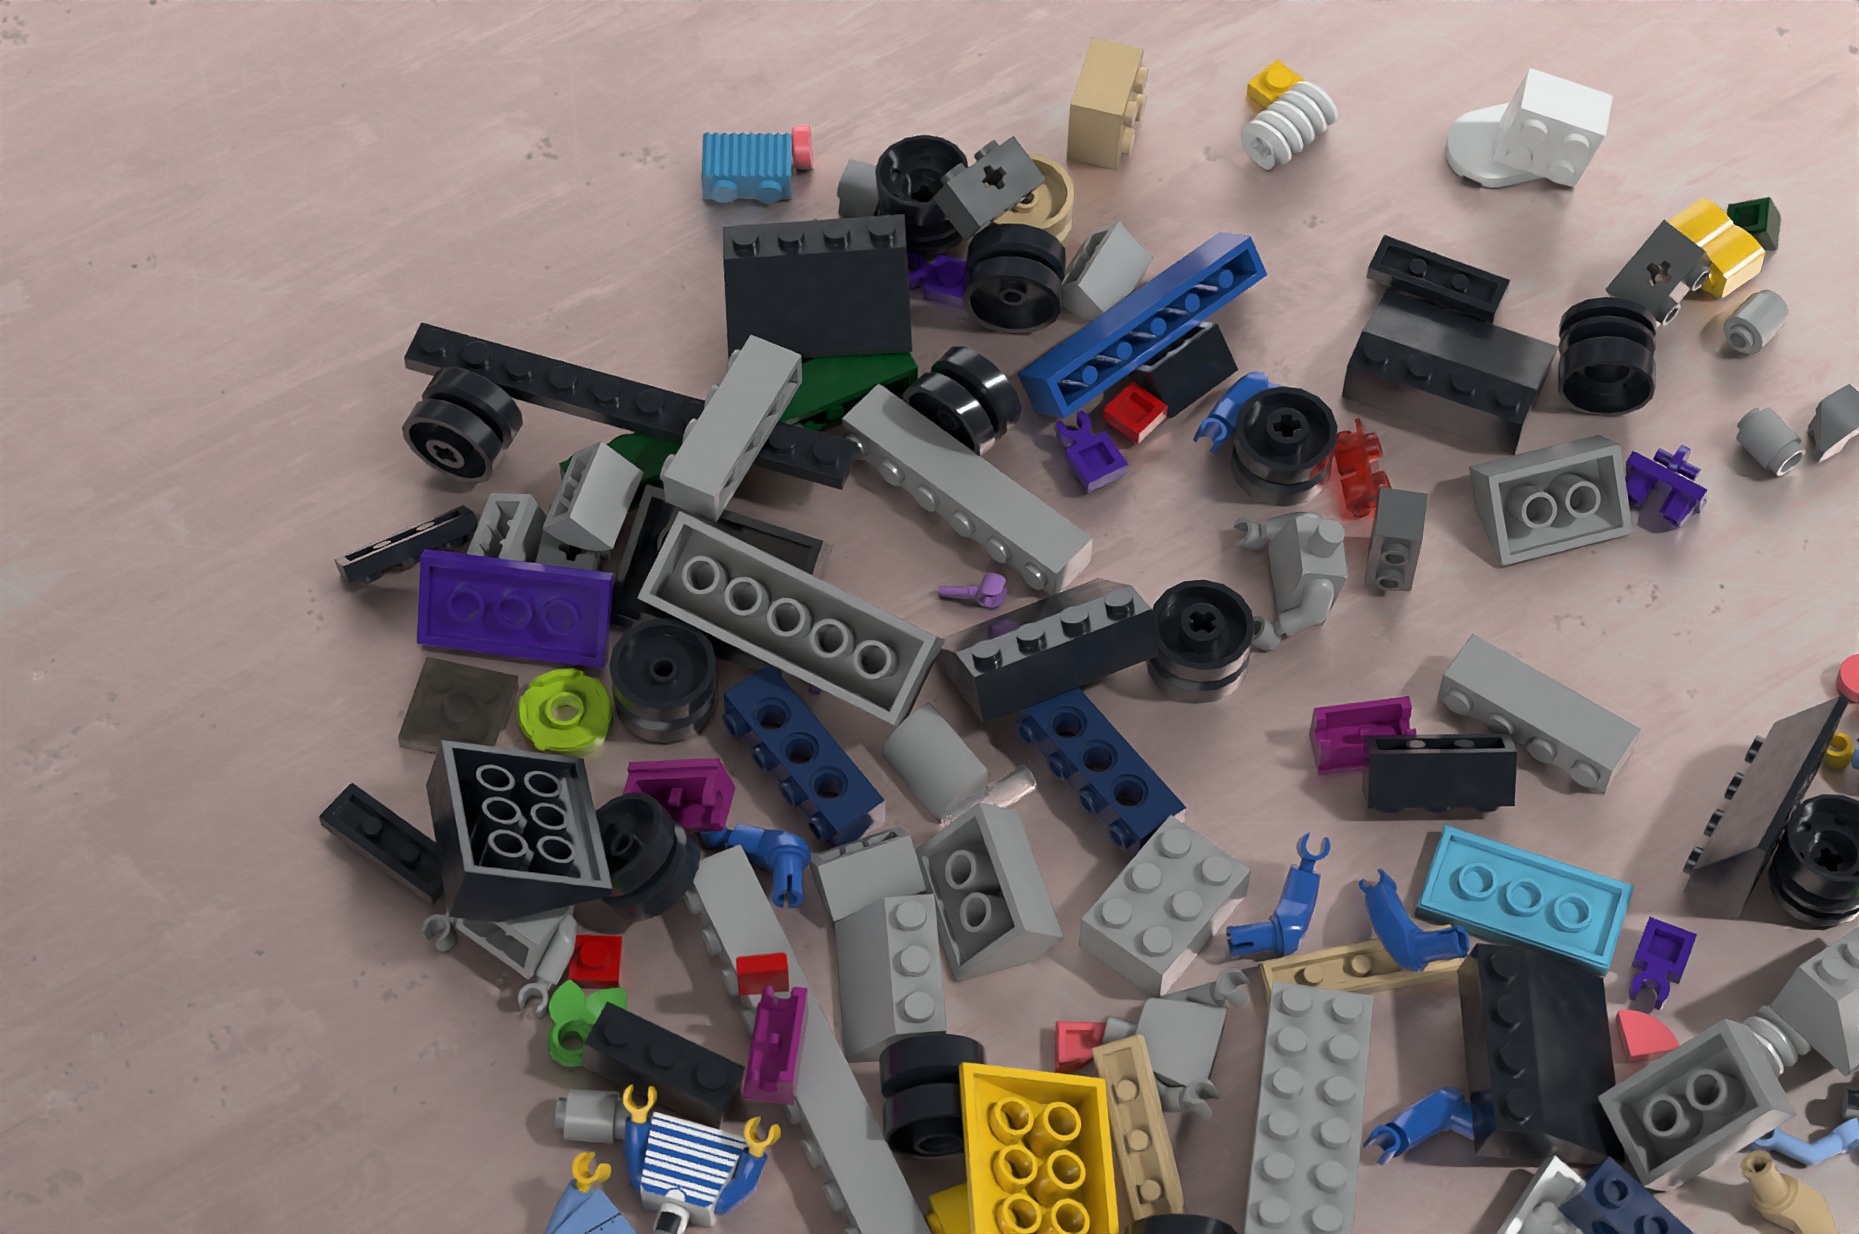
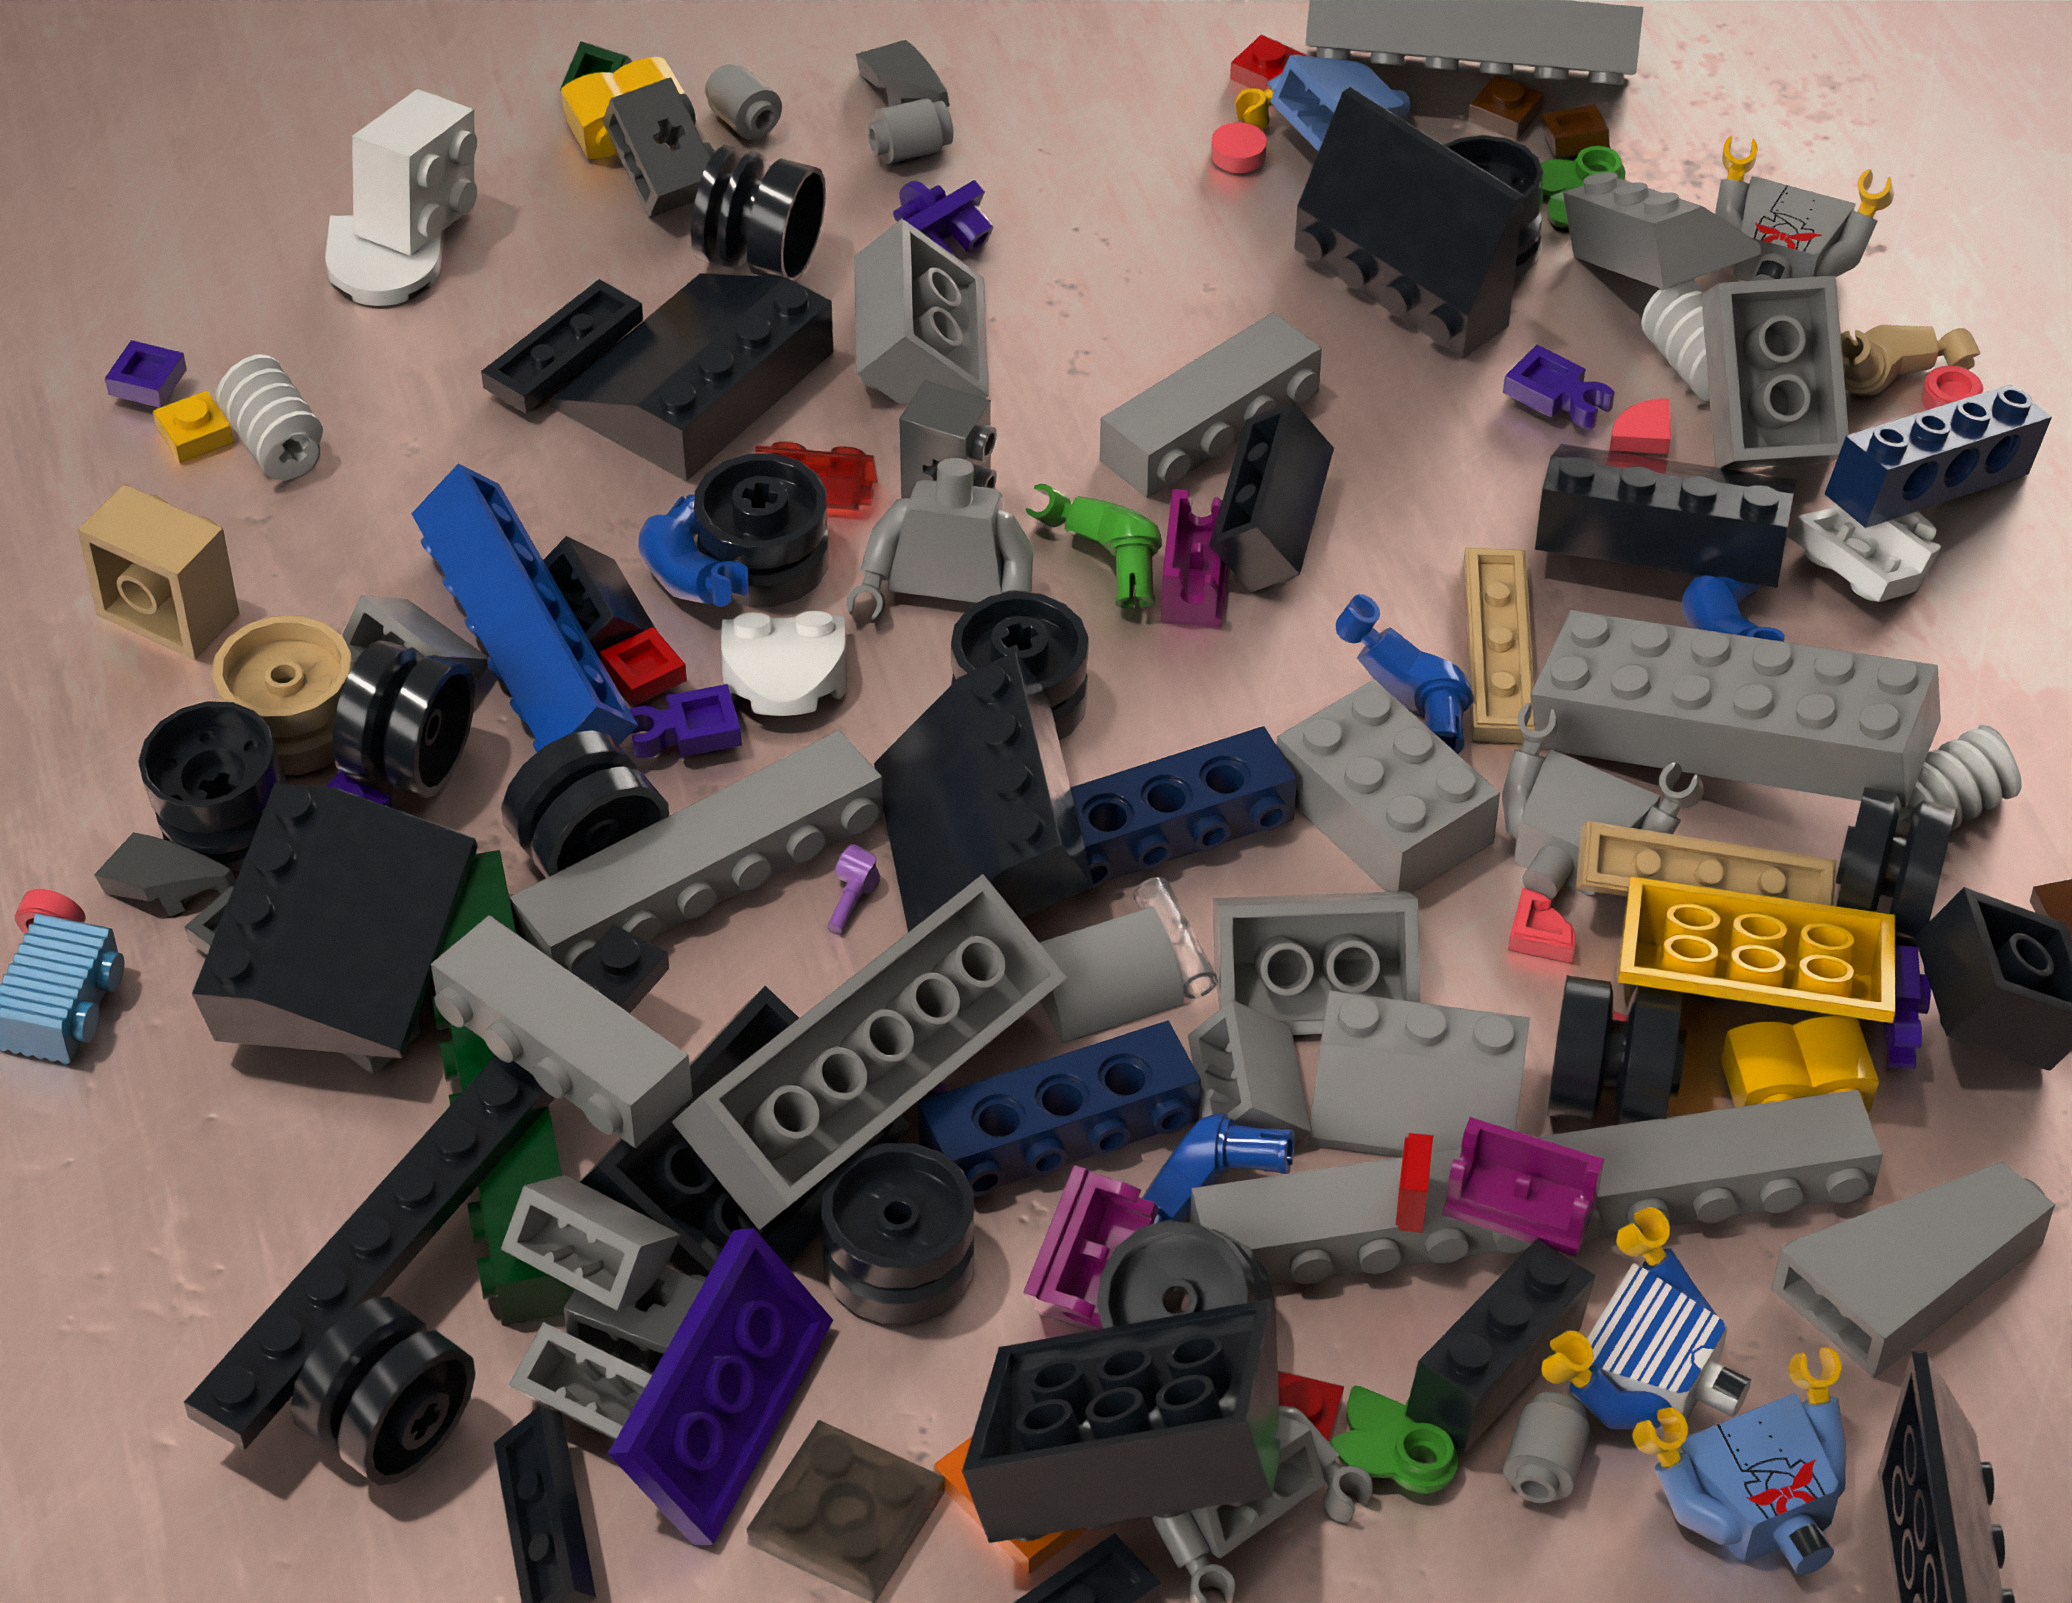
camera: 75 degrees left, 10 degrees down
lime tile [517,668,613,758] -> none
dark grey brick [933,136,1046,241] -> none
blue arm [1359,868,1470,972] -> none
medium azure tile [1415,824,1634,977] -> none
none -> dark purple plate [105,340,187,408]
none -> white slope [721,611,847,716]
none -> bright green arm [1026,484,1163,609]

